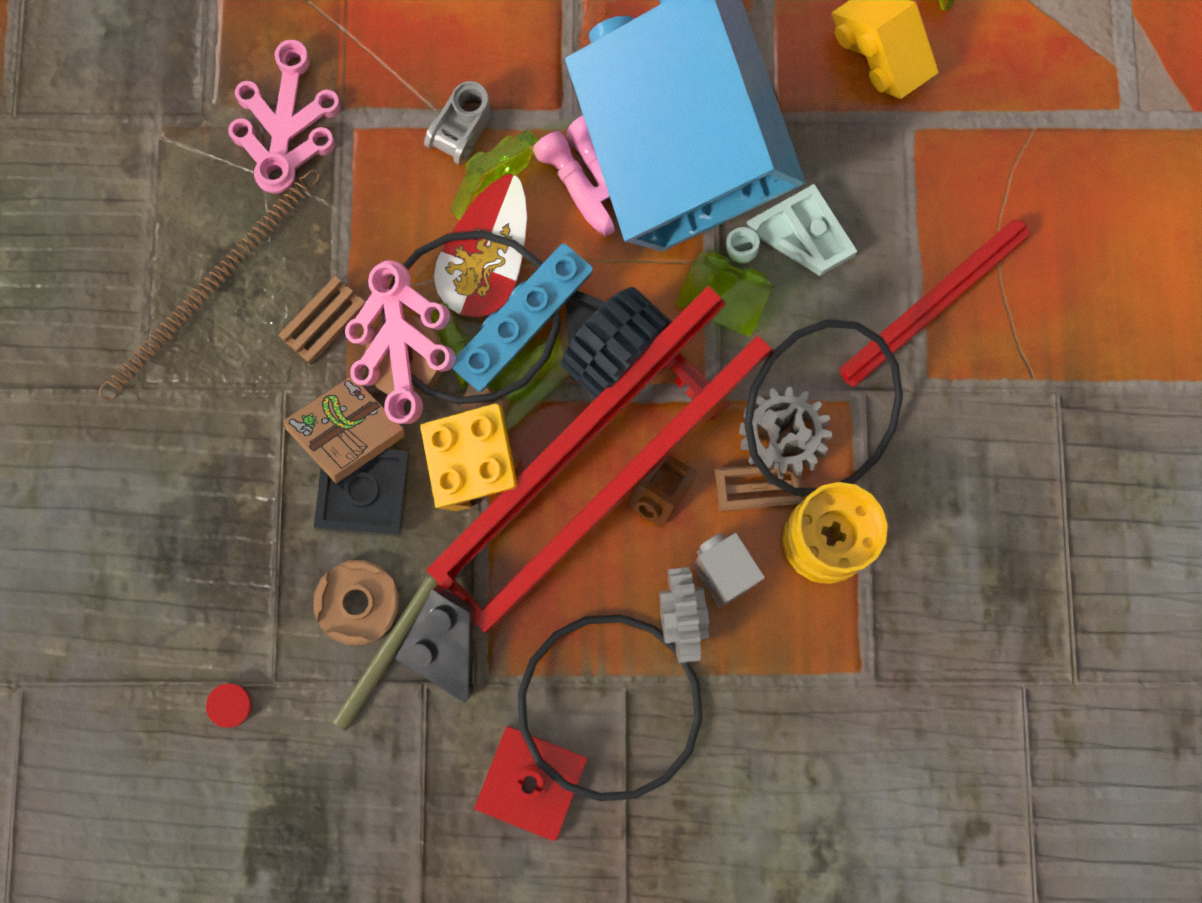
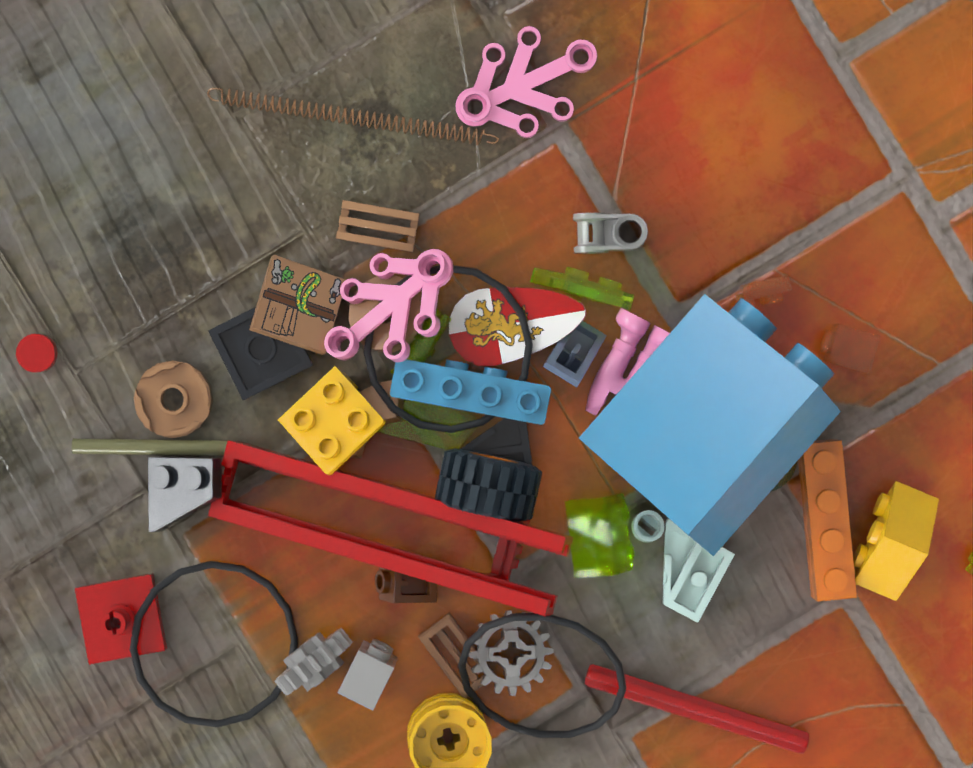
camera: 60 degrees right, 10 degrees up
none -> sand blue slope [542,321,607,387]
none -> orange brick [798,439,857,602]

